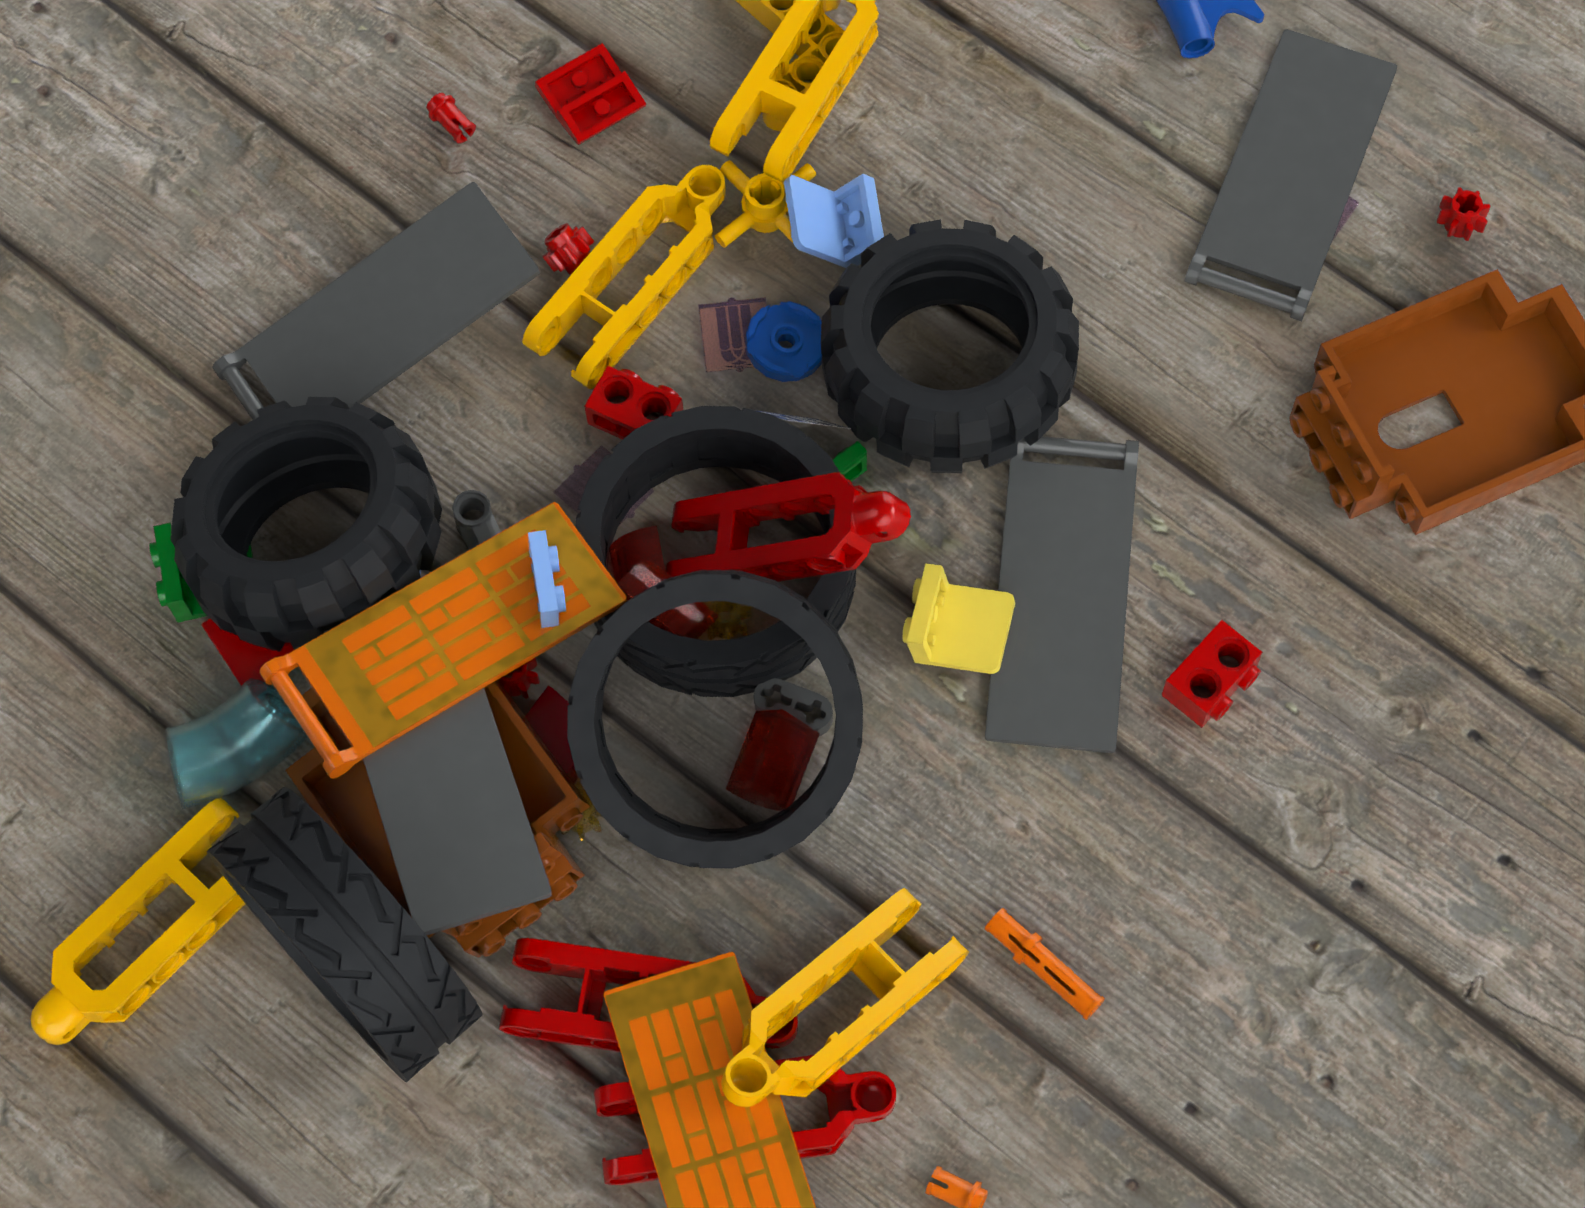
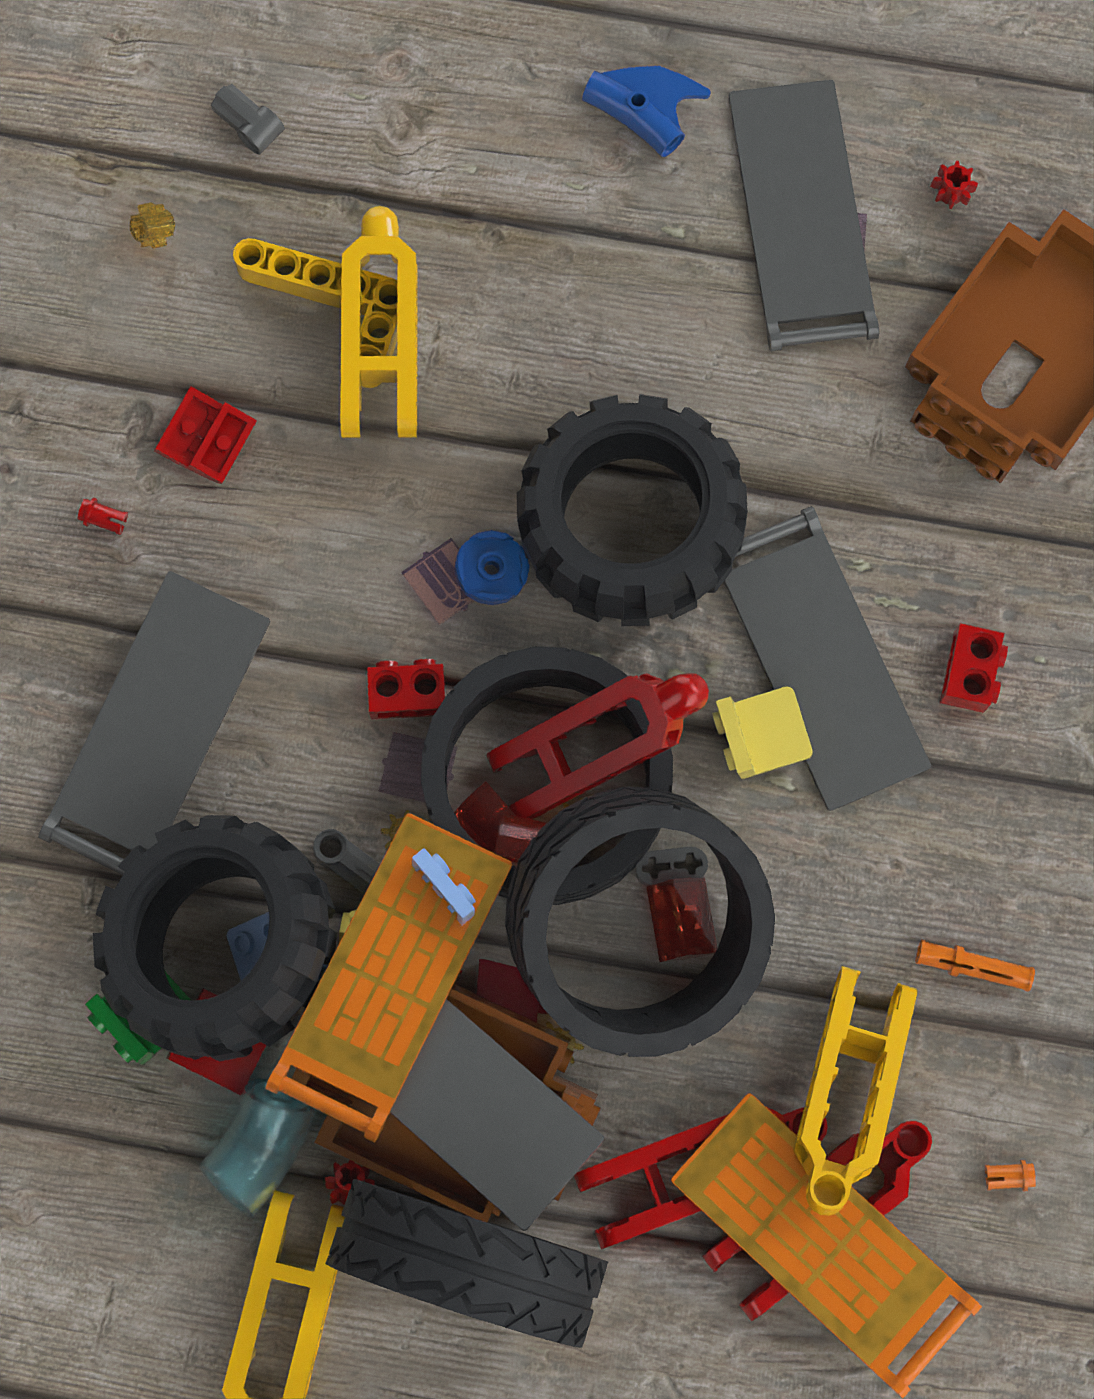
camera: 35 degrees left, 10 degrees up
yellow piece [522,165,726,389] -> none
red gear [542,223,595,275] -> none
yellow bar [715,160,816,248] -> none
sticker [759,411,851,429] -> none
light blue bracket [784,174,884,268] -> none
green tile [833,441,867,482] -> none

